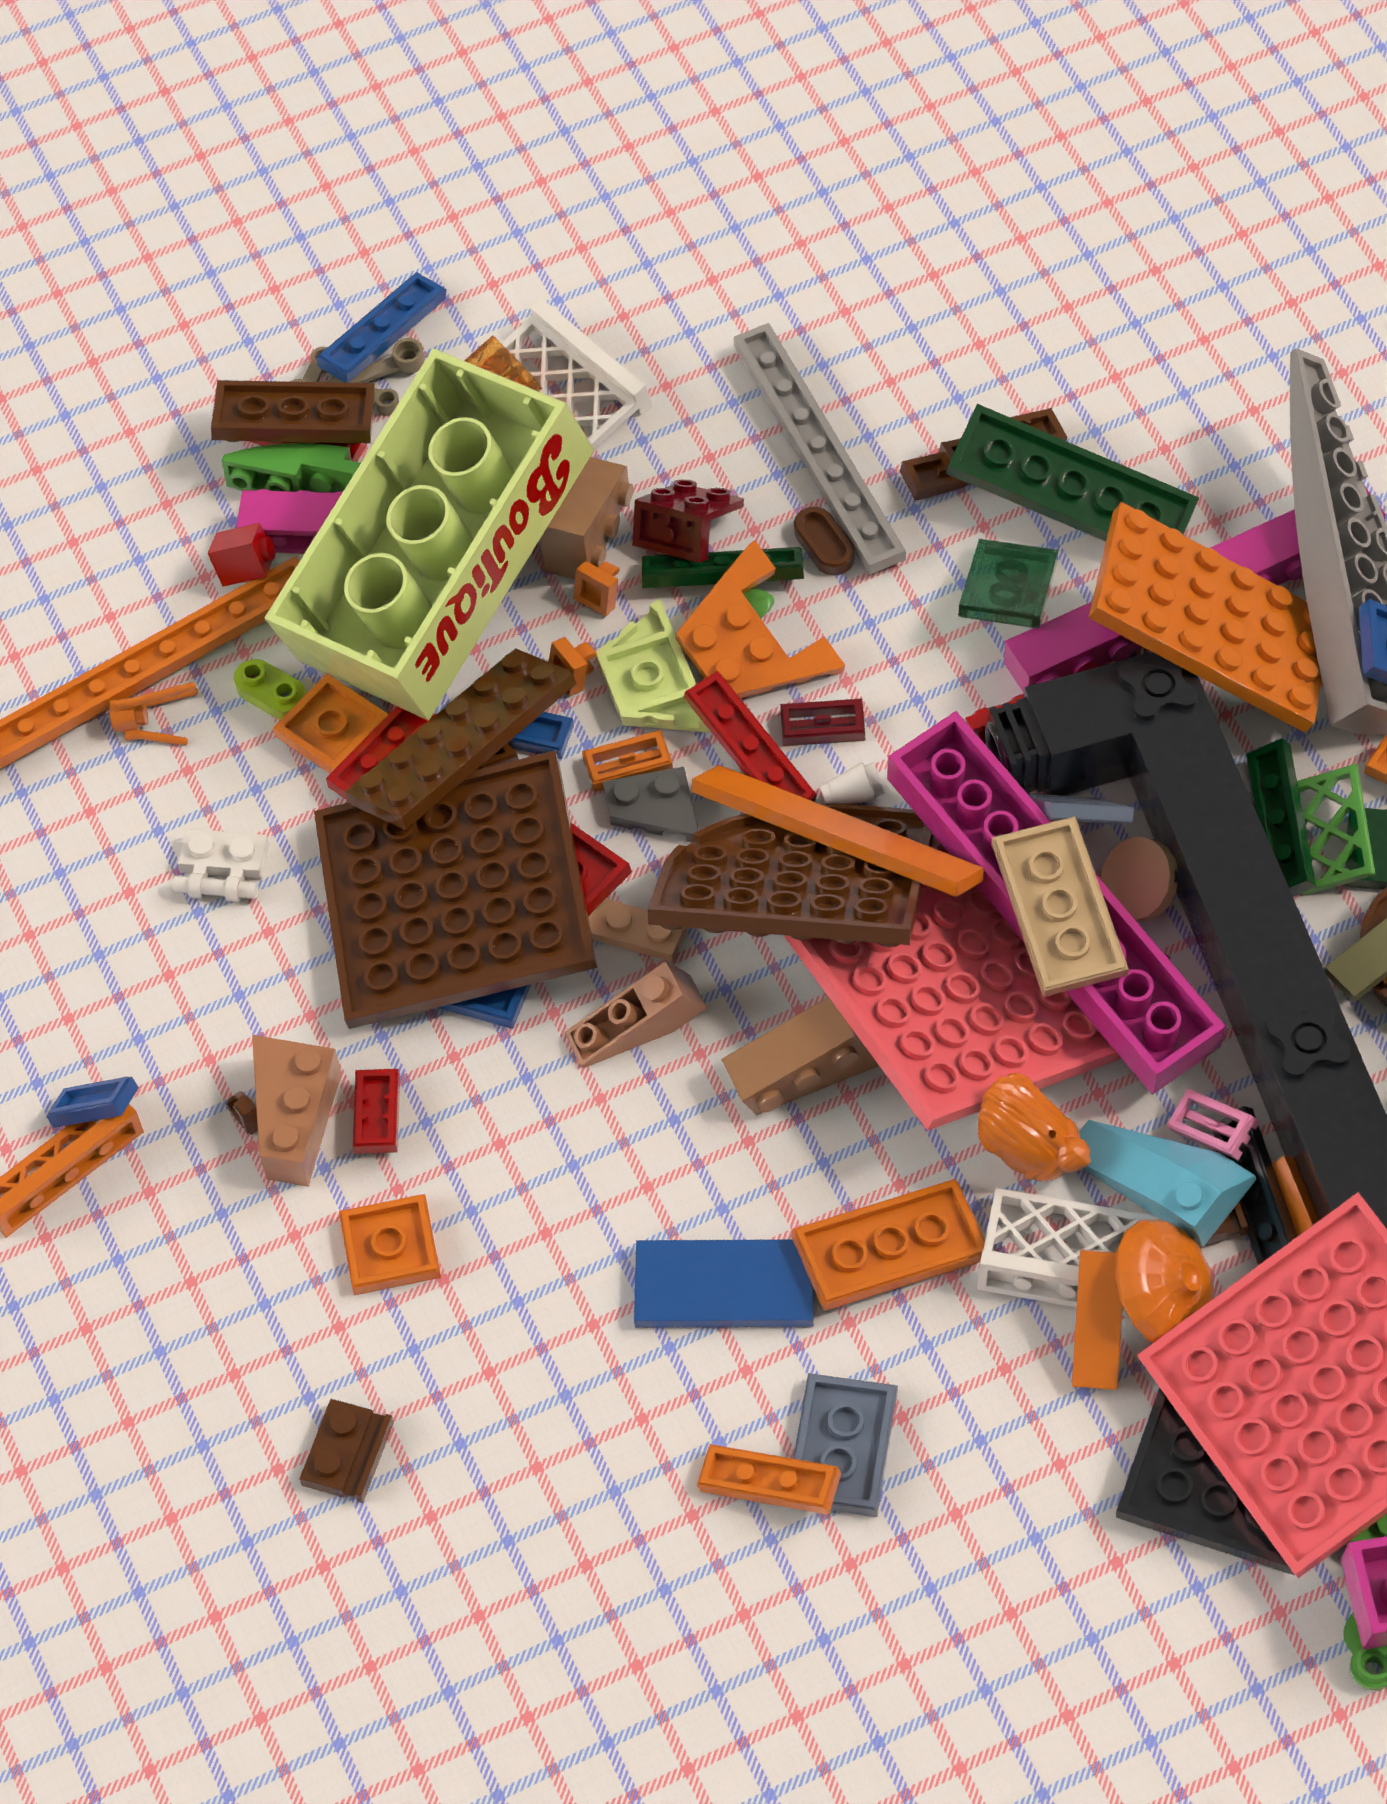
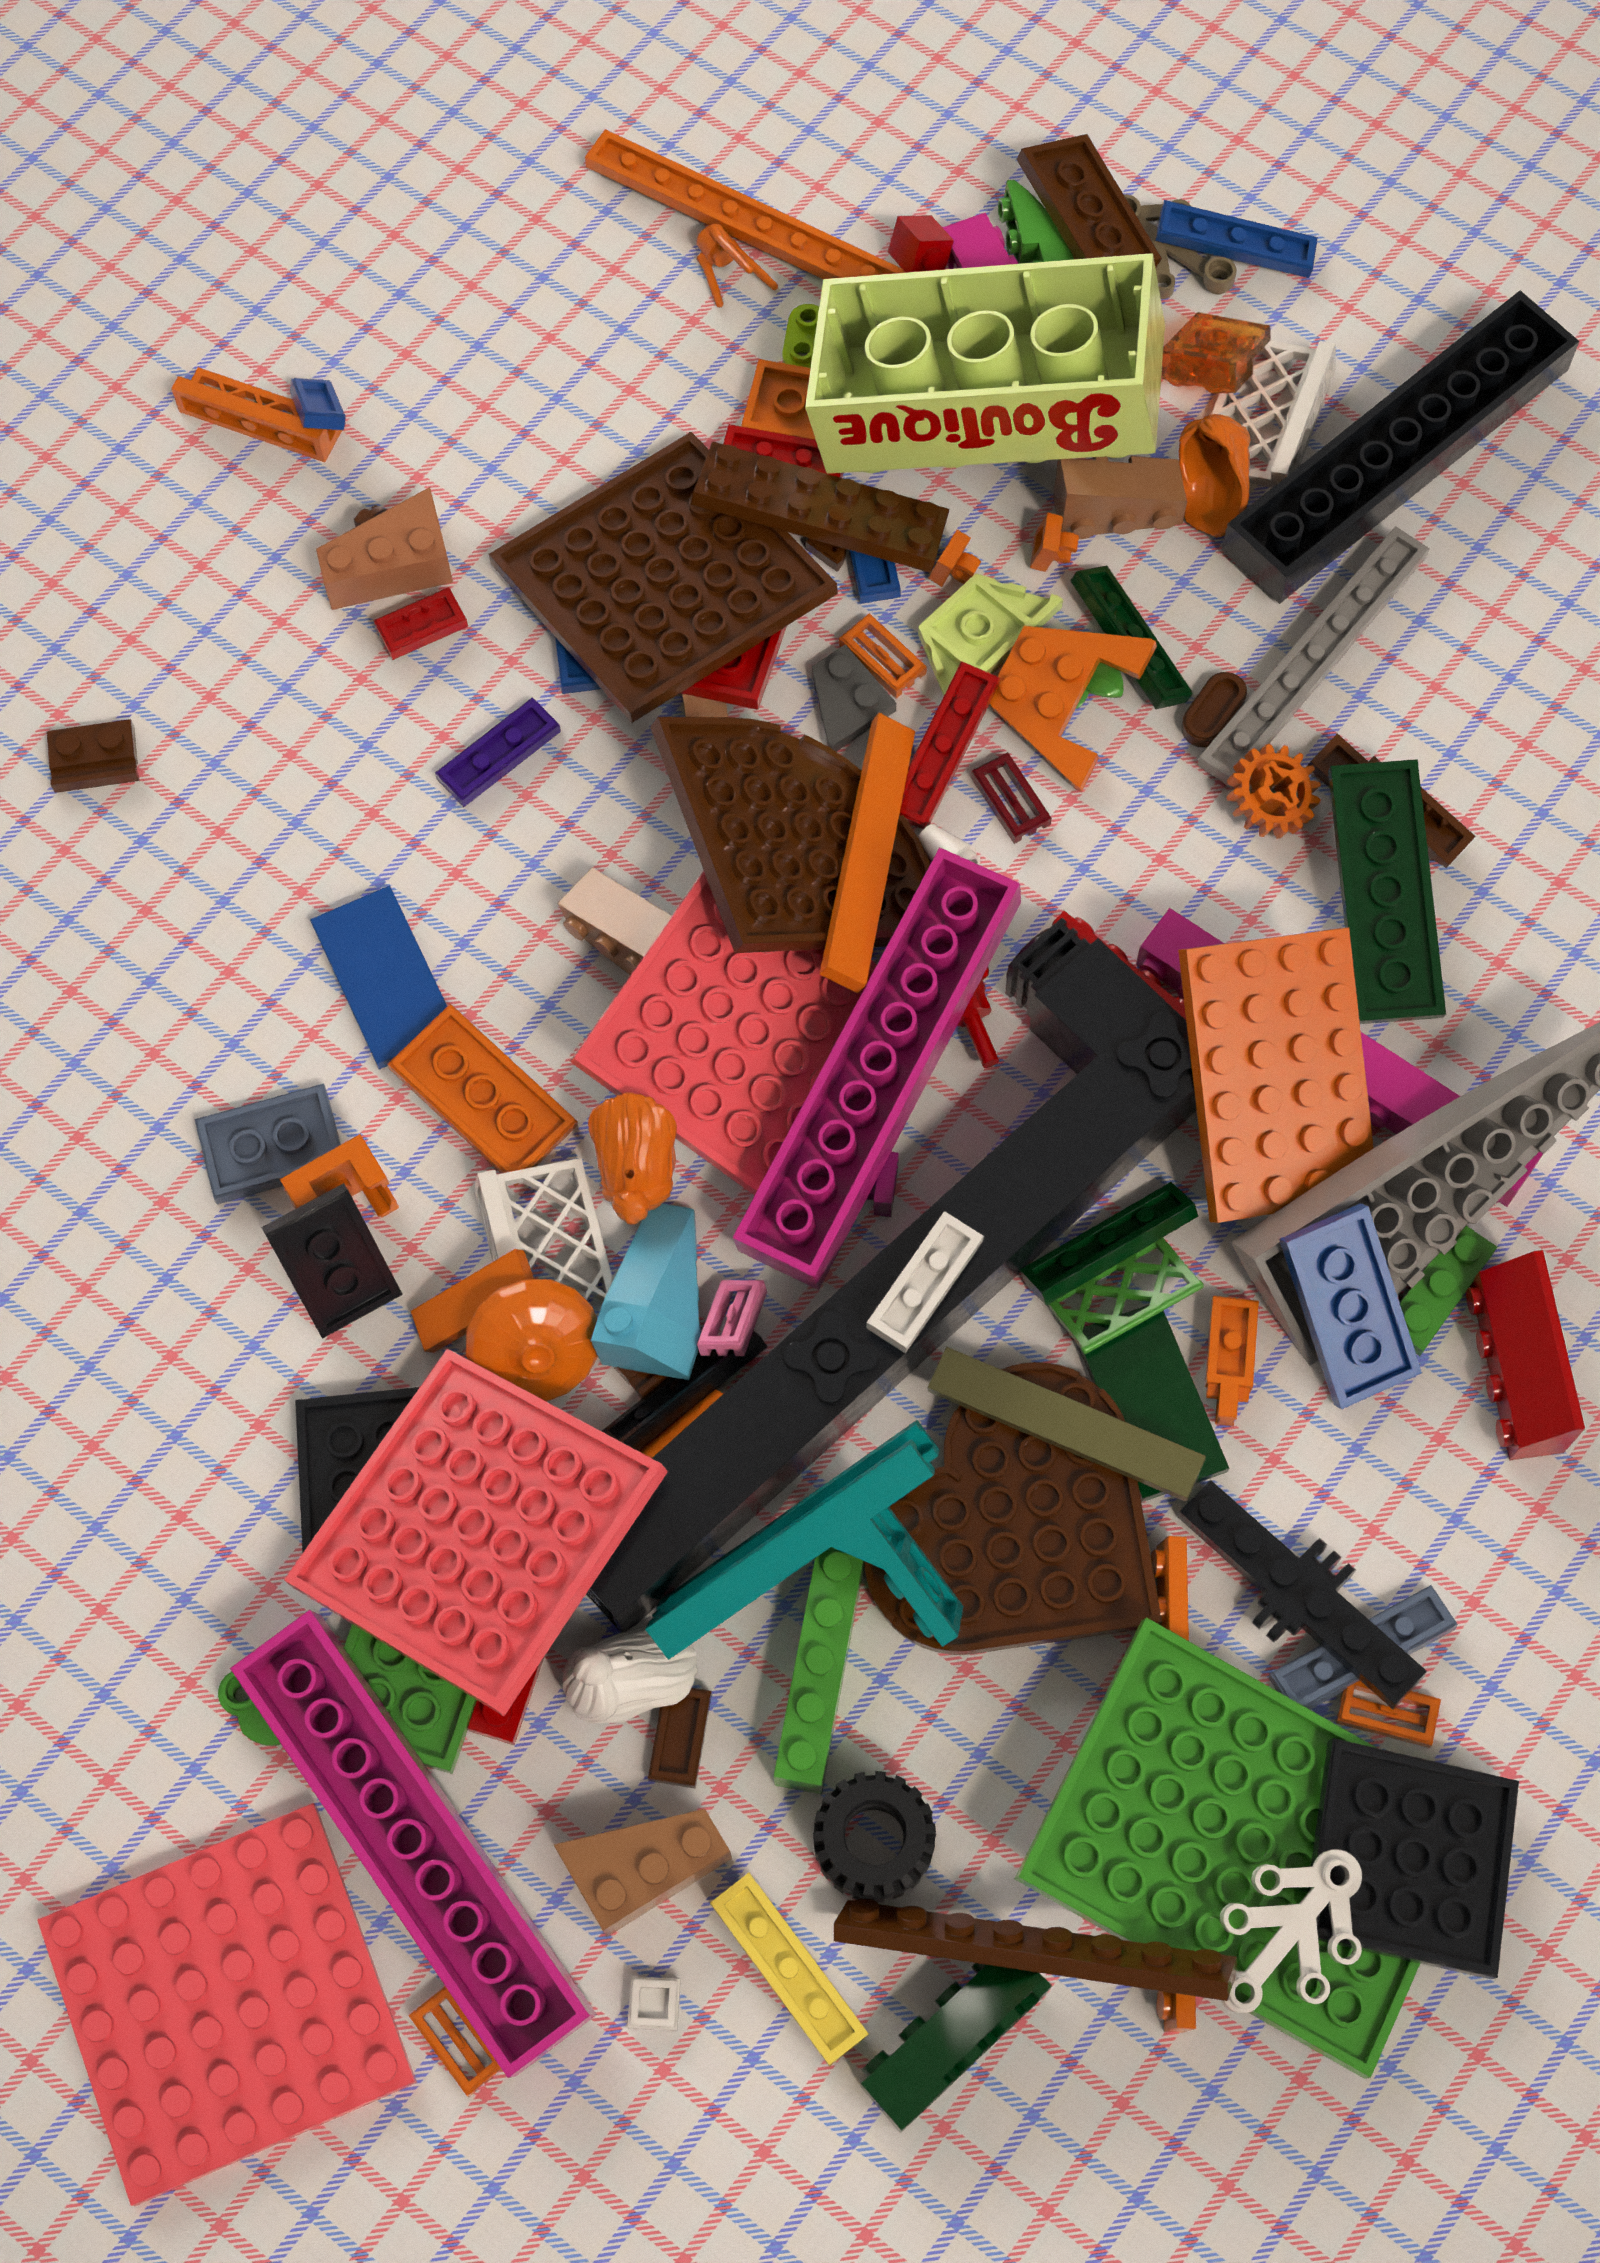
camera: 60 degrees right, 10 degrees up
white plate [172,828,269,902] -> none
orange tile [339,1194,441,1295] -> none
nougat slope [565,961,707,1068] -> none
dark red bracket [632,479,744,563] -> none
orange tile [697,1444,841,1515] -> none
clear green tile [958,538,1059,628] -> none
tan tile [992,816,1128,997] -> none
sand blue tile [1028,794,1134,824] -> none
tan tile [1100,836,1178,922] -> none
none -> black tile [261,1183,403,1339]
none -> orange panel [280,1134,399,1218]
none -> dark purple tile [435,697,561,808]
none -> white plate [866,1211,984,1353]
none -> orange hair [1178,414,1251,538]
none -> black brick [1222,290,1579,604]
none -> orange gear [1226,743,1321,839]

